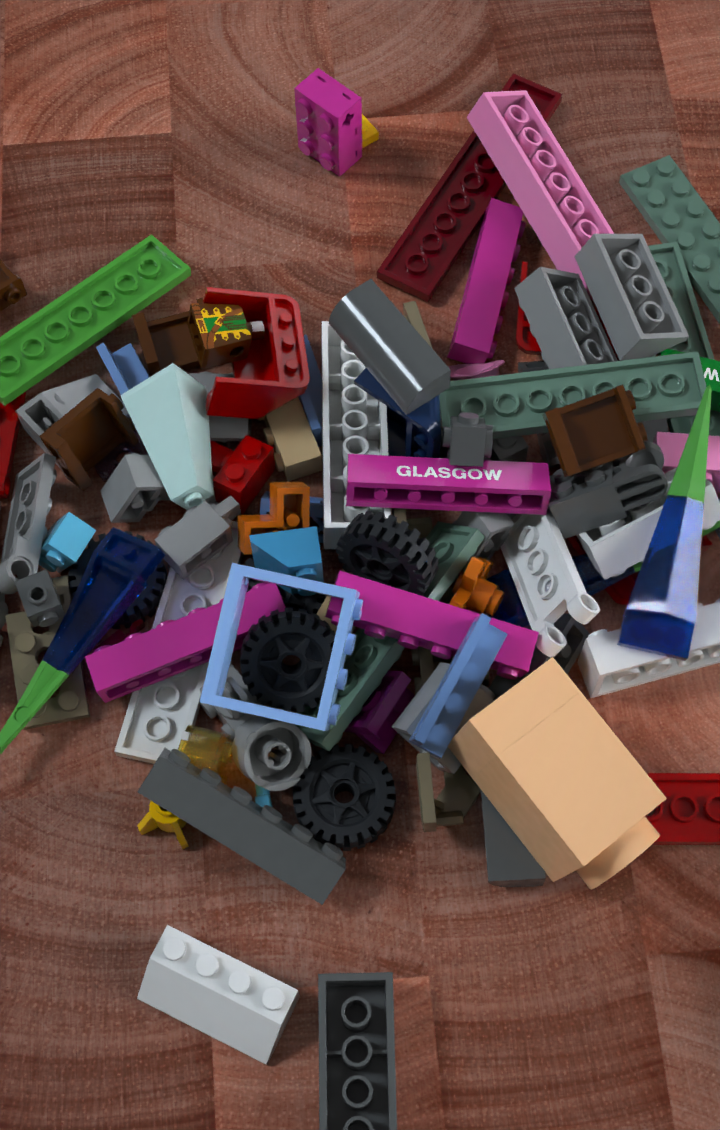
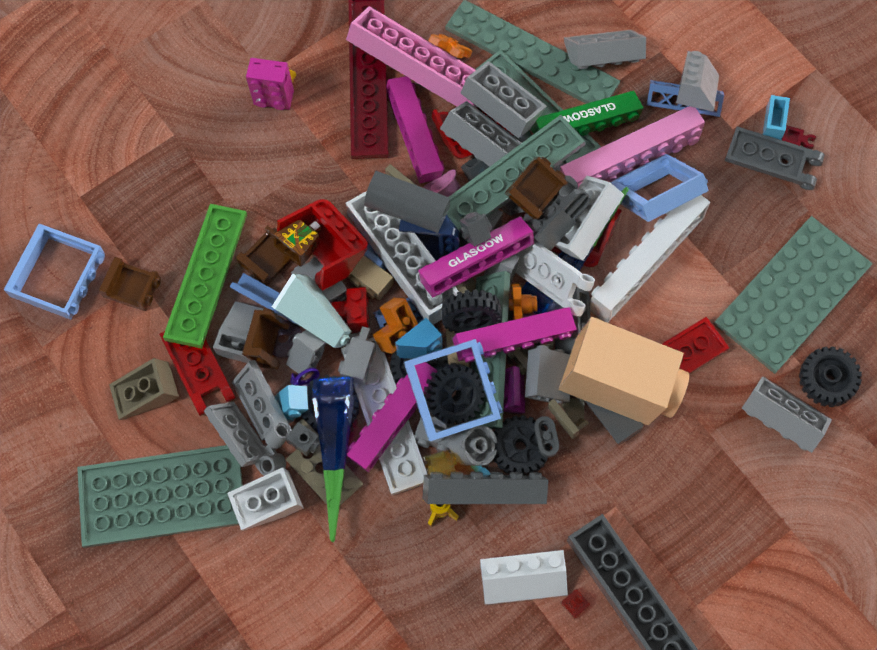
camera: 30 degrees left, 5 degrees up
medium blue fence [409,613,508,759] -> none
clear blue plate [617,385,712,661] -> none
none -> dark purple piece [290,368,320,386]
none -> orange plant [428,34,472,58]
none -> dark grey plate [534,416,559,458]
none -> clear red tile [560,589,590,619]

